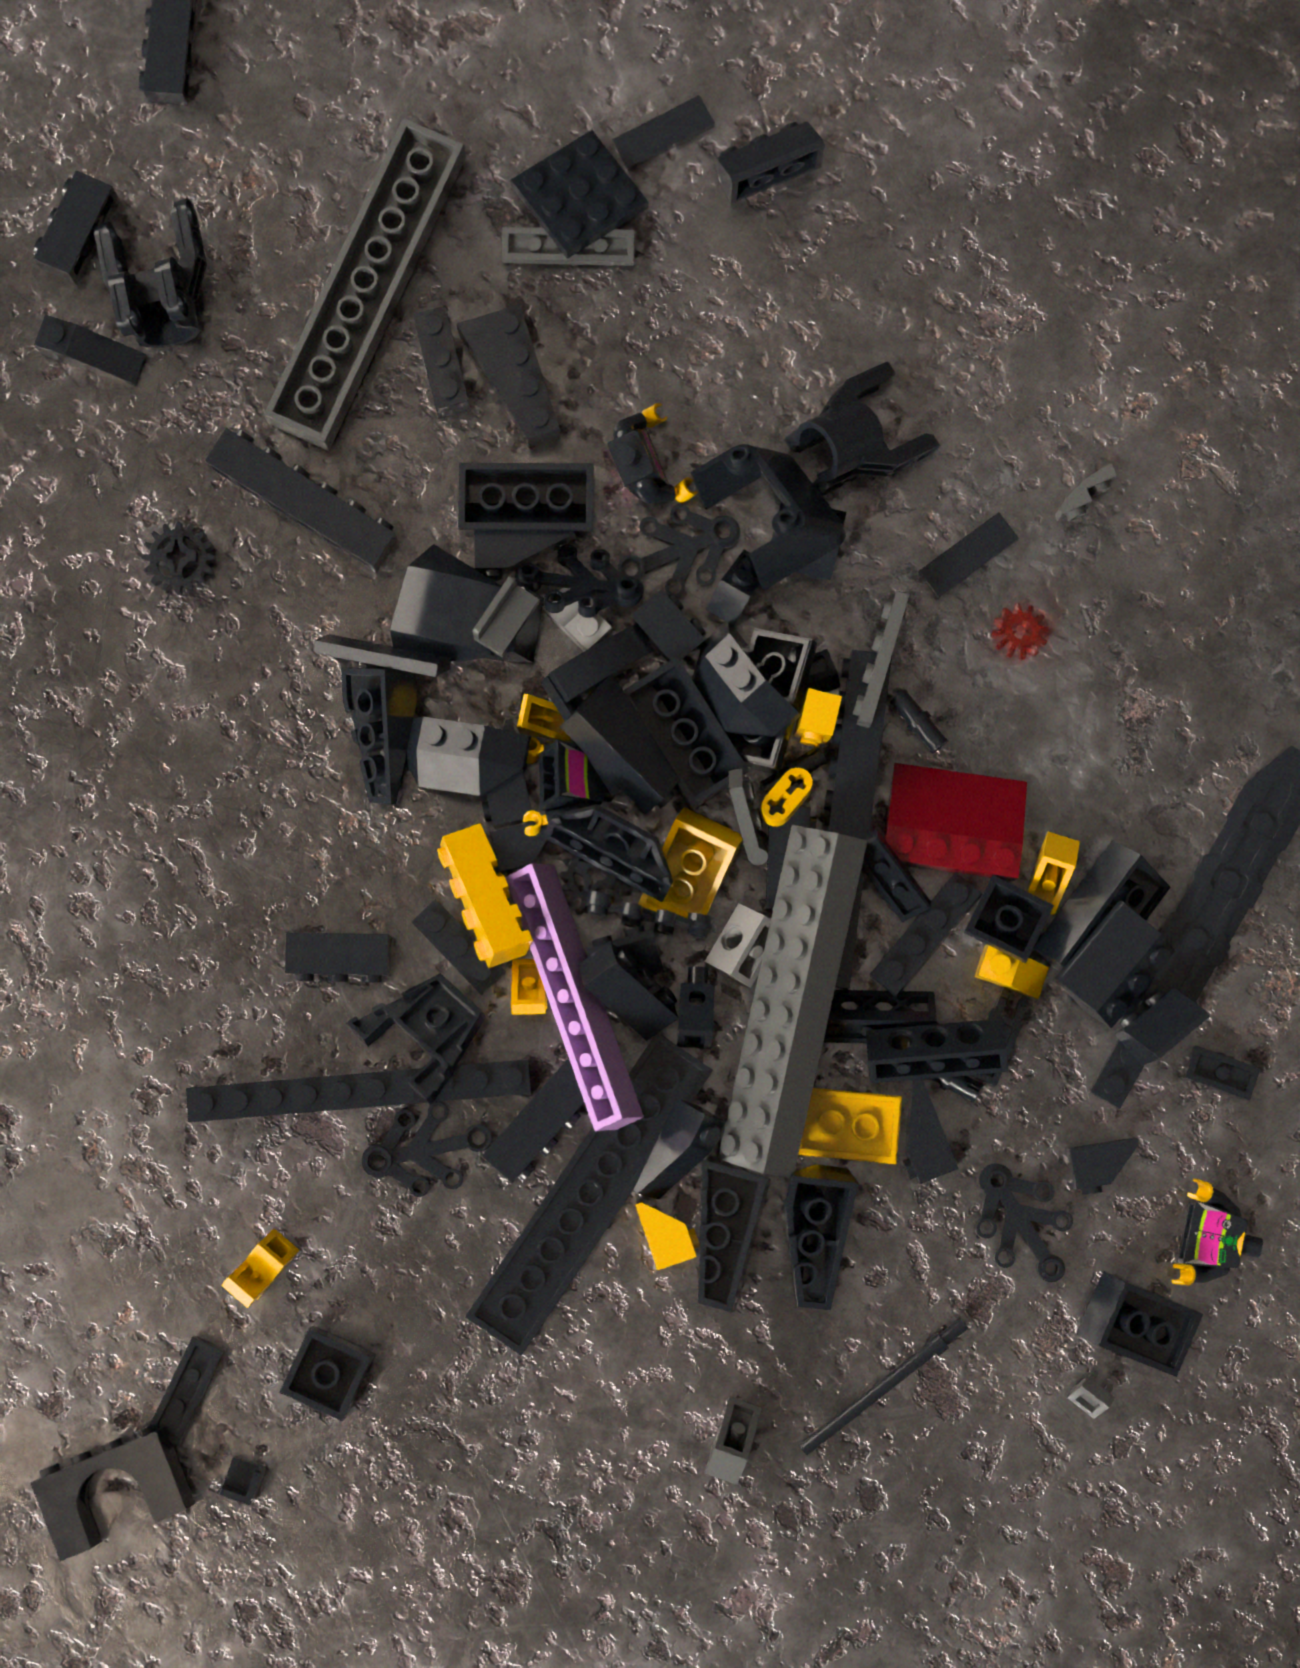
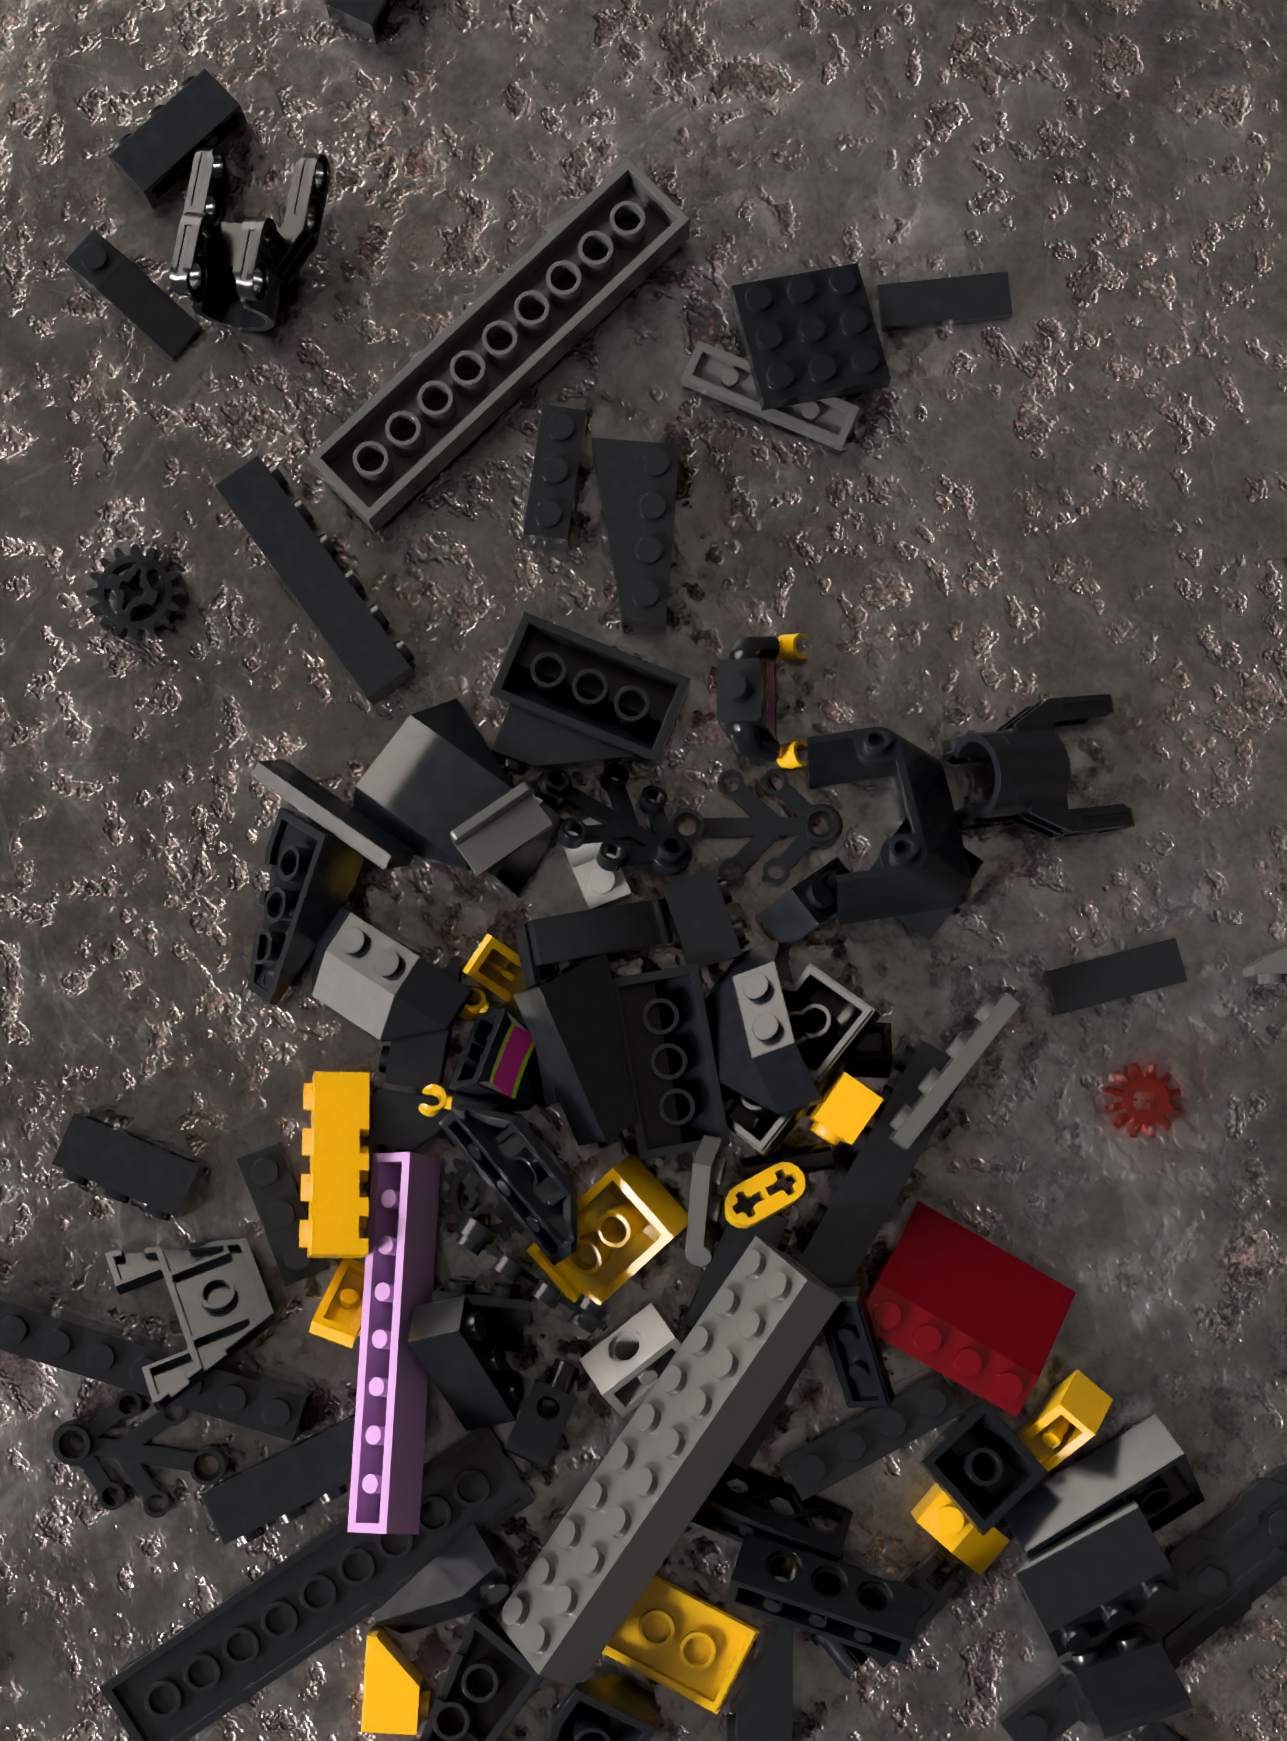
camera: 25 degrees right, 0 degrees up
black slope [715,121,825,204] -> none
black pin [889,689,949,754] -> none

